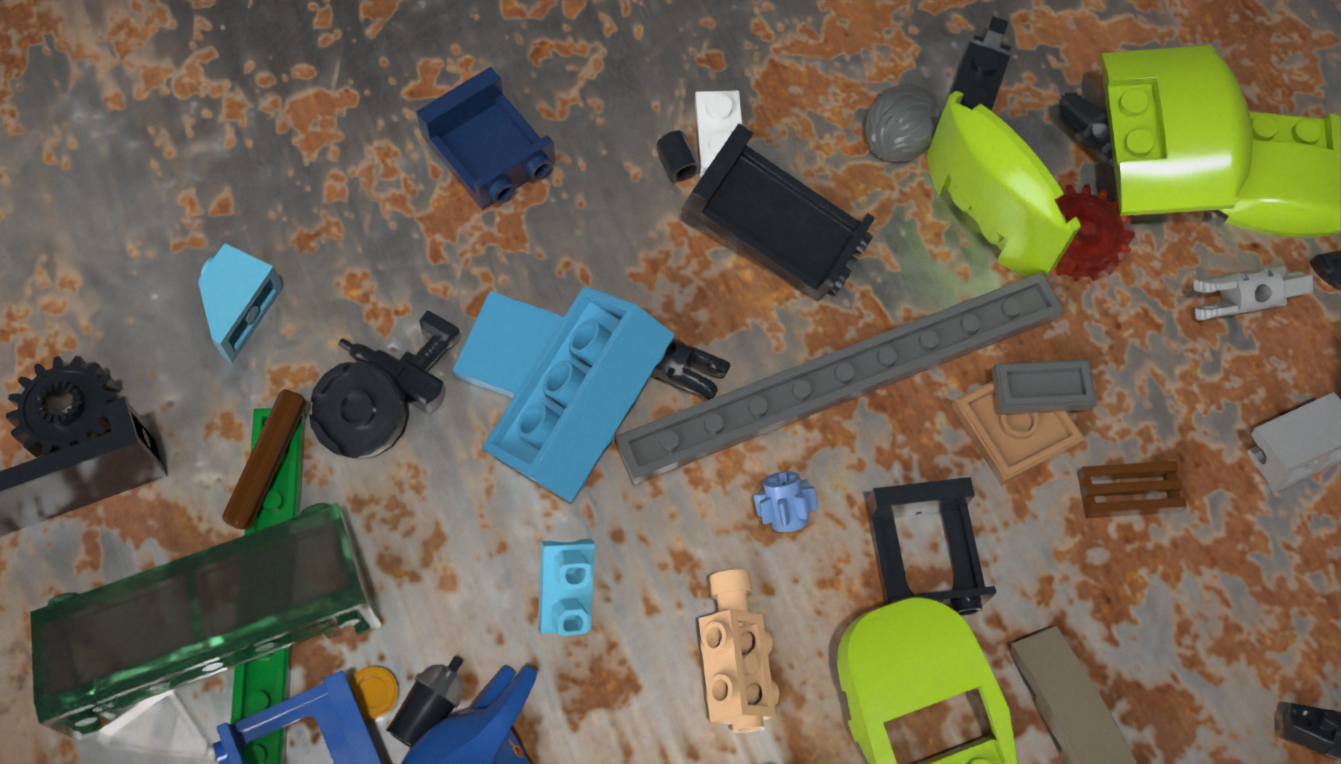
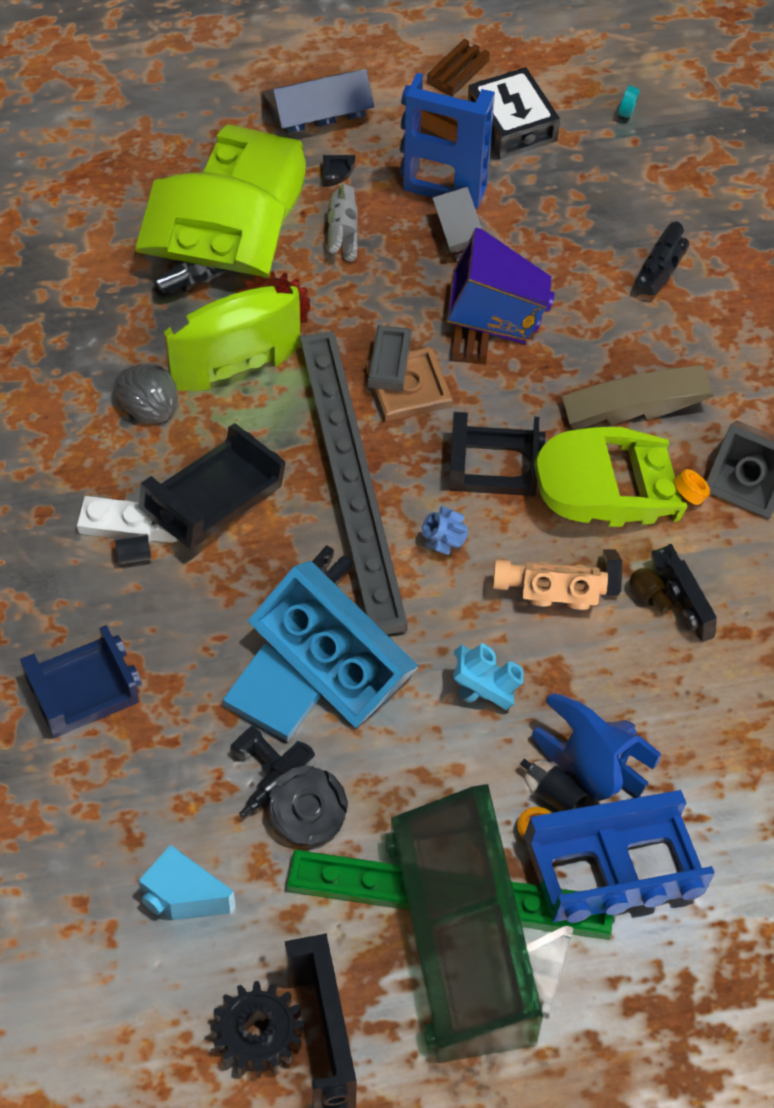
camera: 75 degrees left, 10 degrees down
reddish brown axle [222,389,306,530] -> none
black hinge [951,16,1011,111] -> none
none -> slope [447,227,554,345]
none -> black tile [603,549,622,595]

